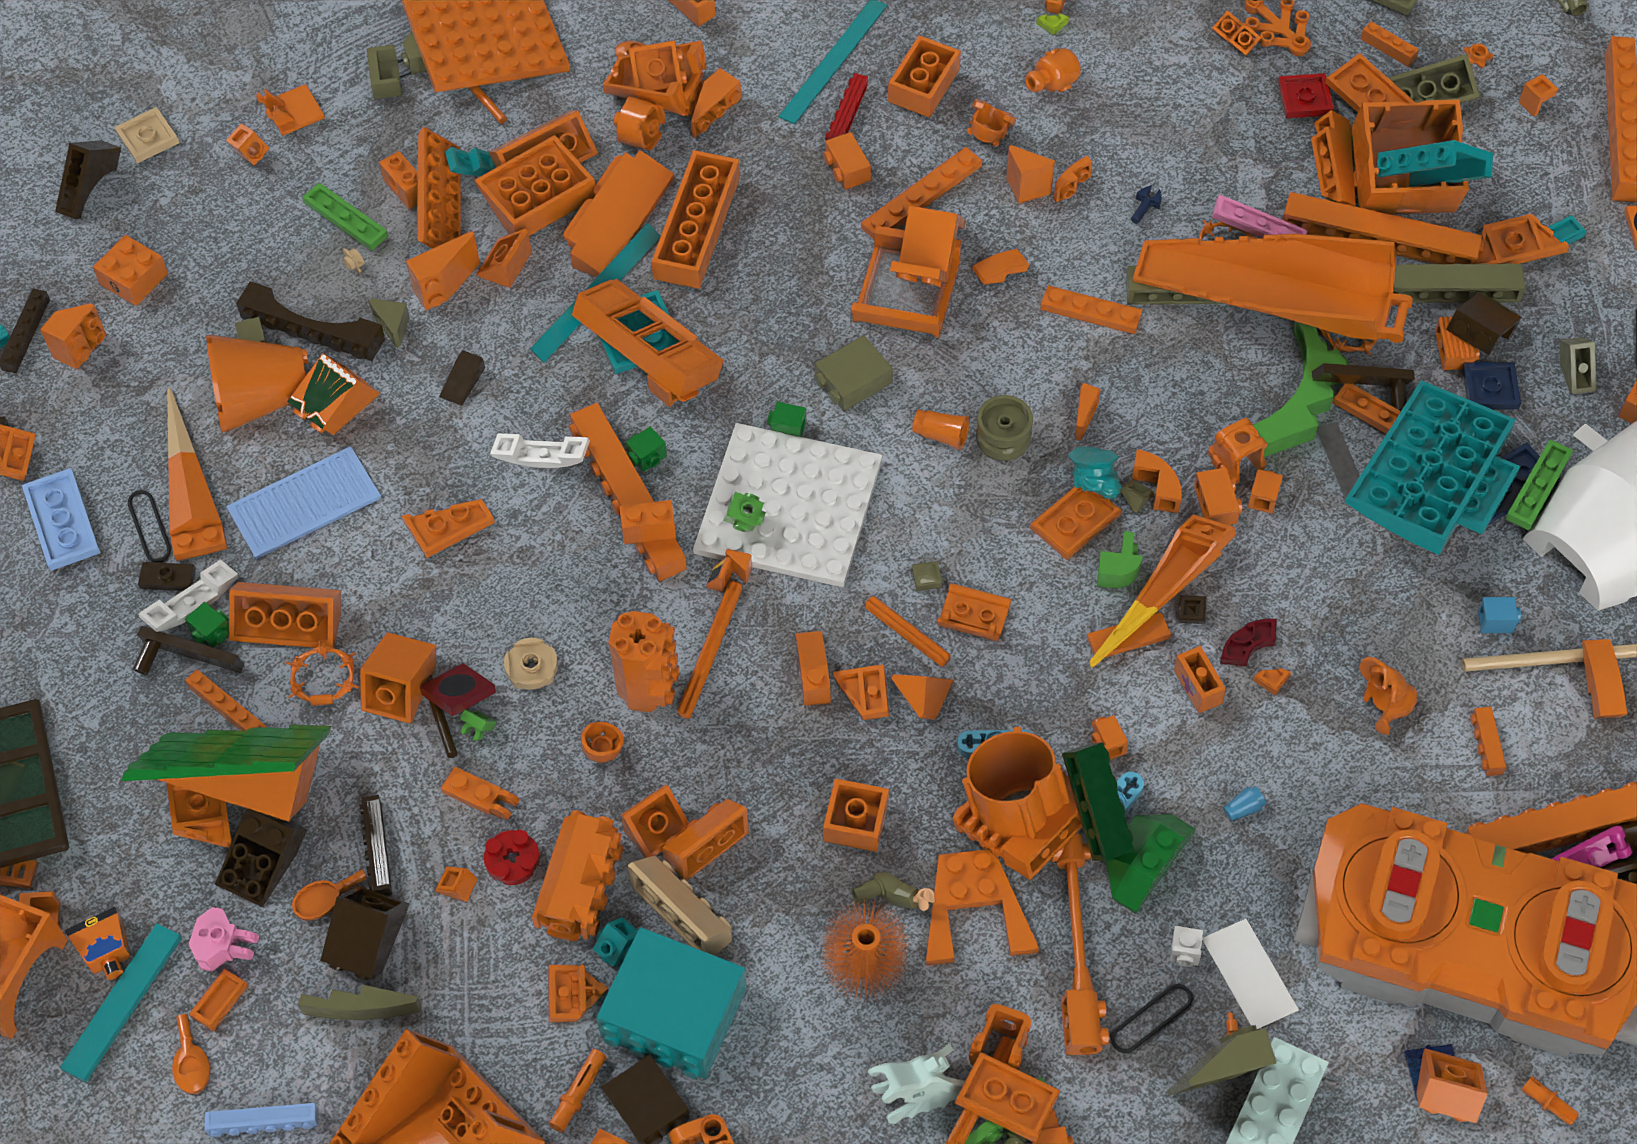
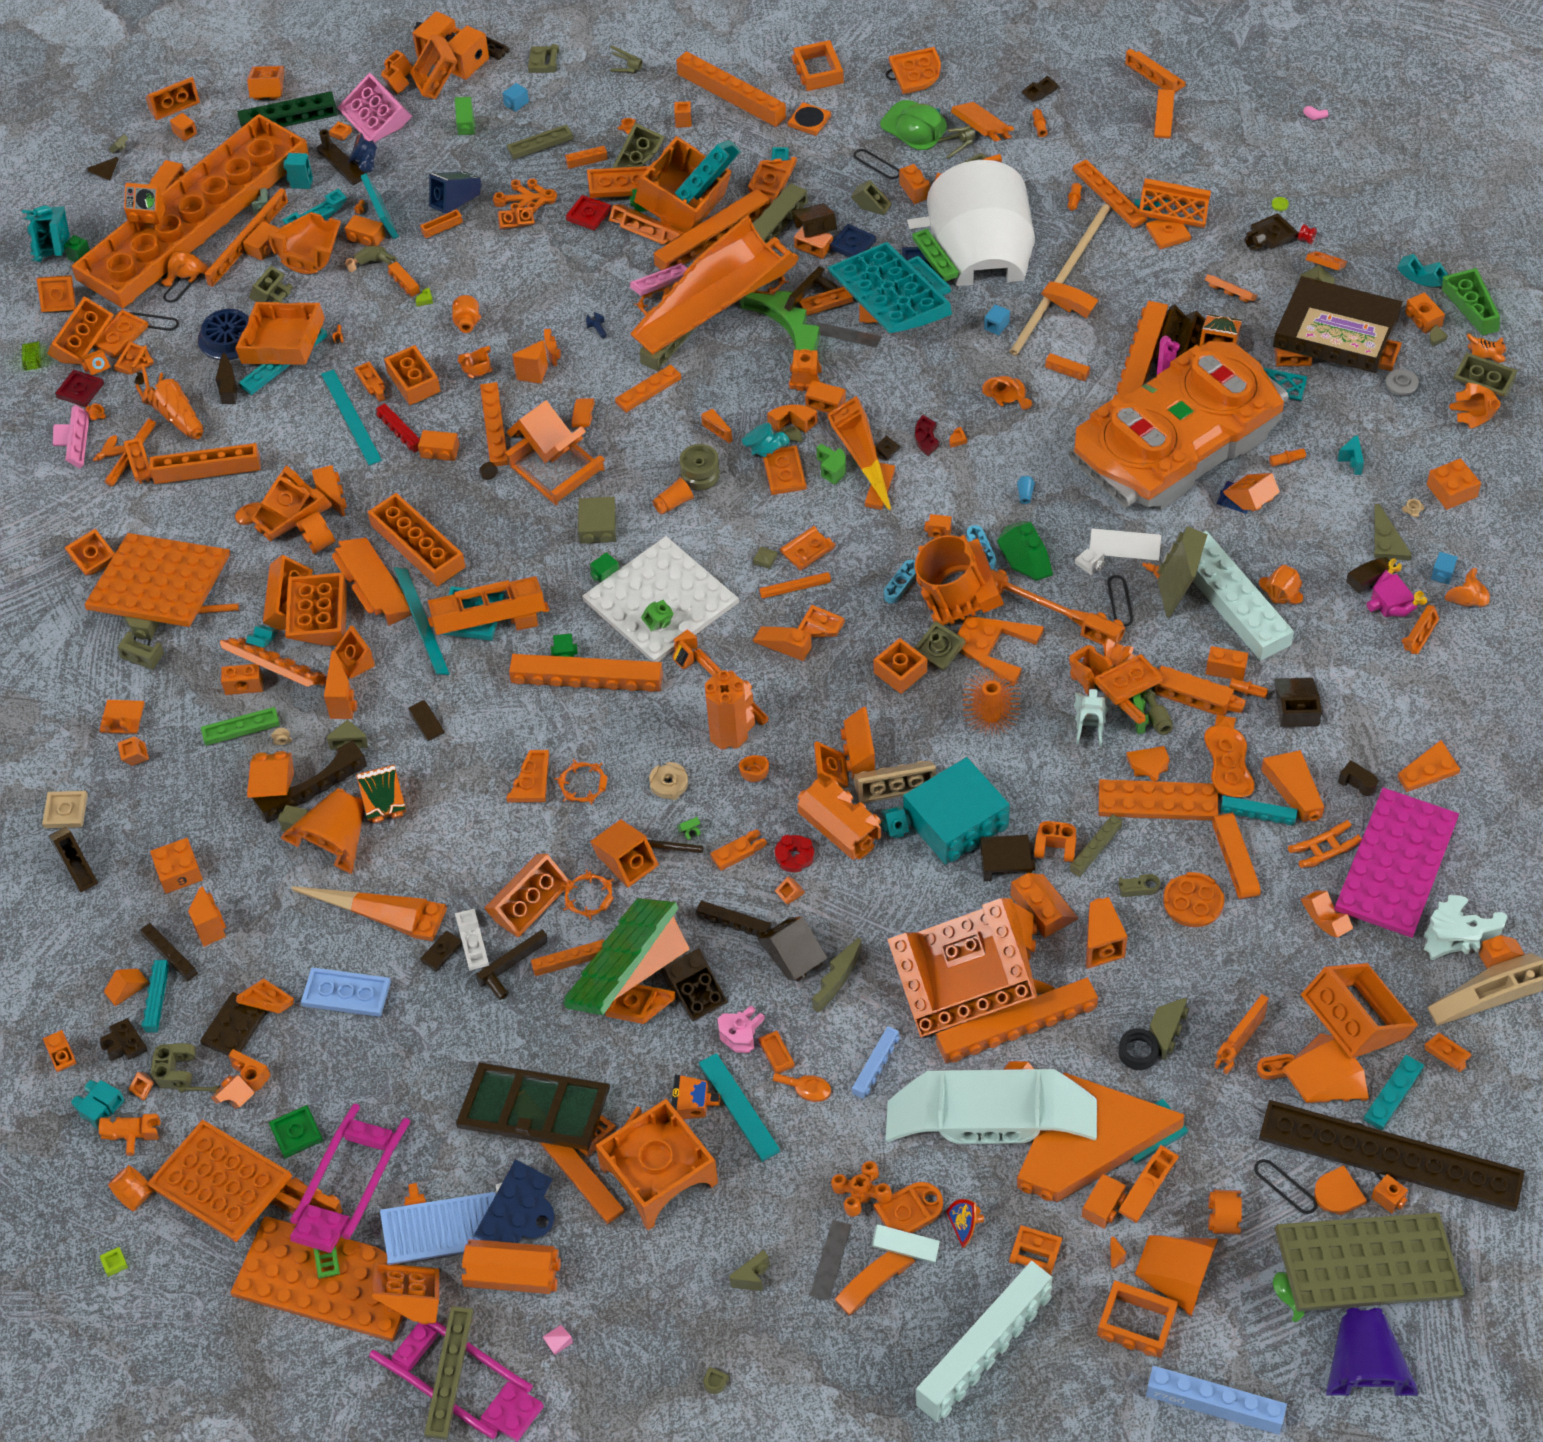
camera: 55 degrees left, 5 degrees down
black piece [128,490,171,562] -> none
green brick [185,602,229,648] -> none
light blue window [226,446,381,559] -> none
orange piece [292,869,367,920] -> none
dark red tile [420,663,496,717] -> none
white slope [490,433,590,468] -> none
orange slope [548,964,608,1022] -> none
orange pin [549,1049,607,1133] -> none
orange brick [619,500,676,544] -> none
olive arm [851,872,935,911] -> none
orange slope [891,674,954,720] -> none
dark green brick [1062,742,1134,861] -> none
orange brick [1173,646,1226,714] -> none
orange brick [1247,469,1283,514] -> none
none -> orange slope [247,751,294,798]
none -> orange hinge [354,361,385,402]
none -> dark brown tile [479,462,498,480]
none -> orange piece [554,759,608,805]
none -> olive plate [914,621,966,672]
none -> orange brick [1103,638,1135,667]

